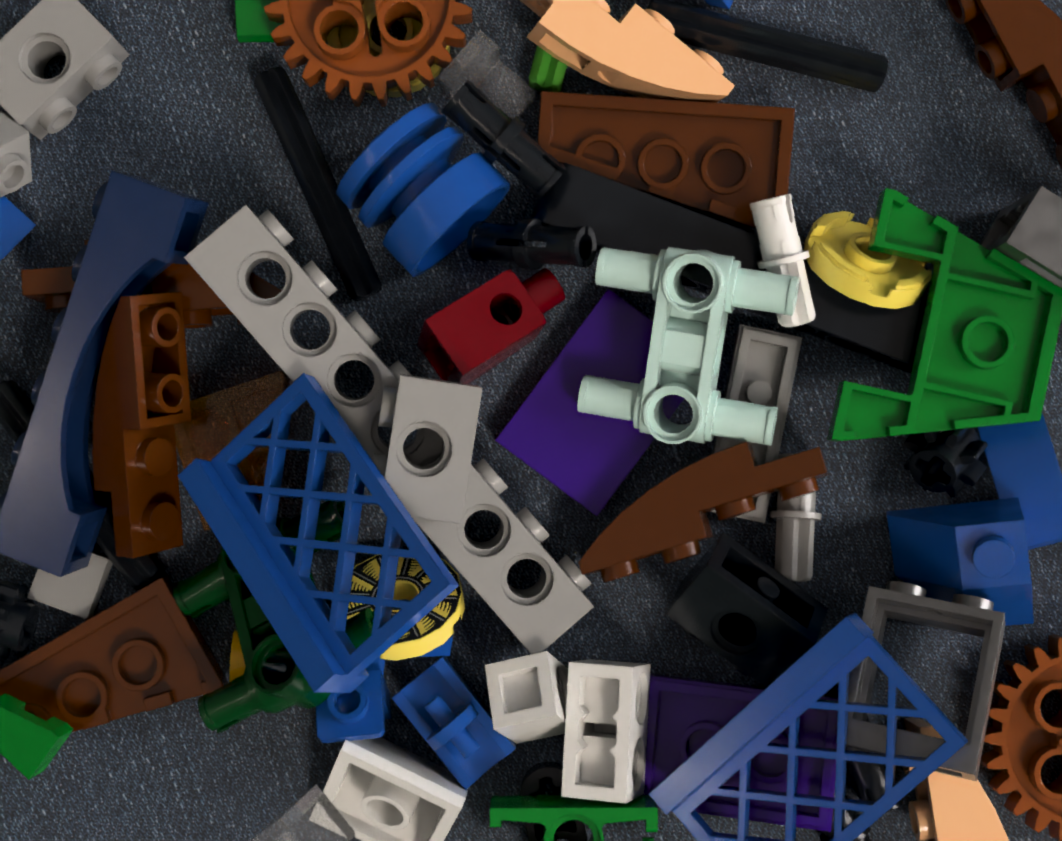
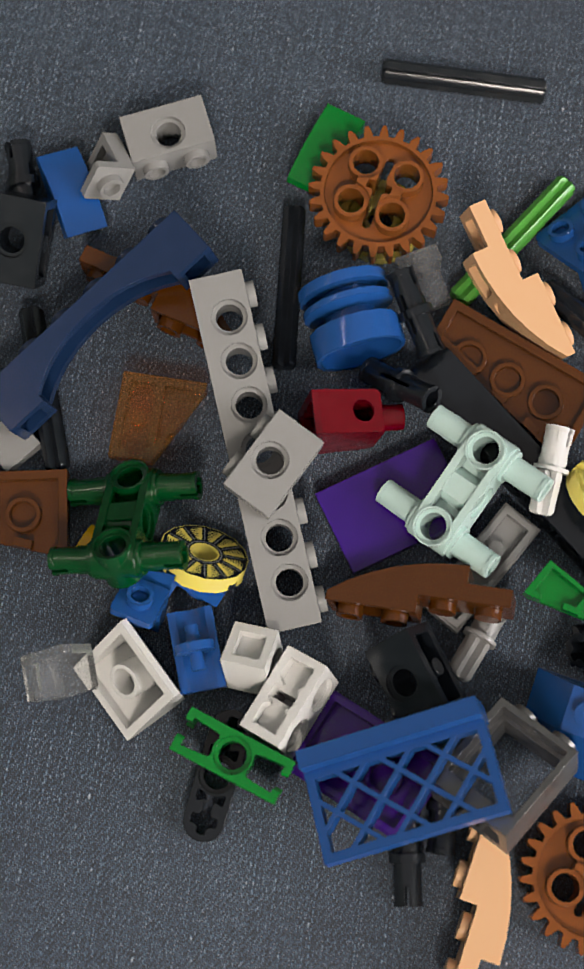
camera: 30 degrees right, 10 degrees down
reddish brown slope [92,291,191,559] -> none
blue fence [178,373,459,693] -> none

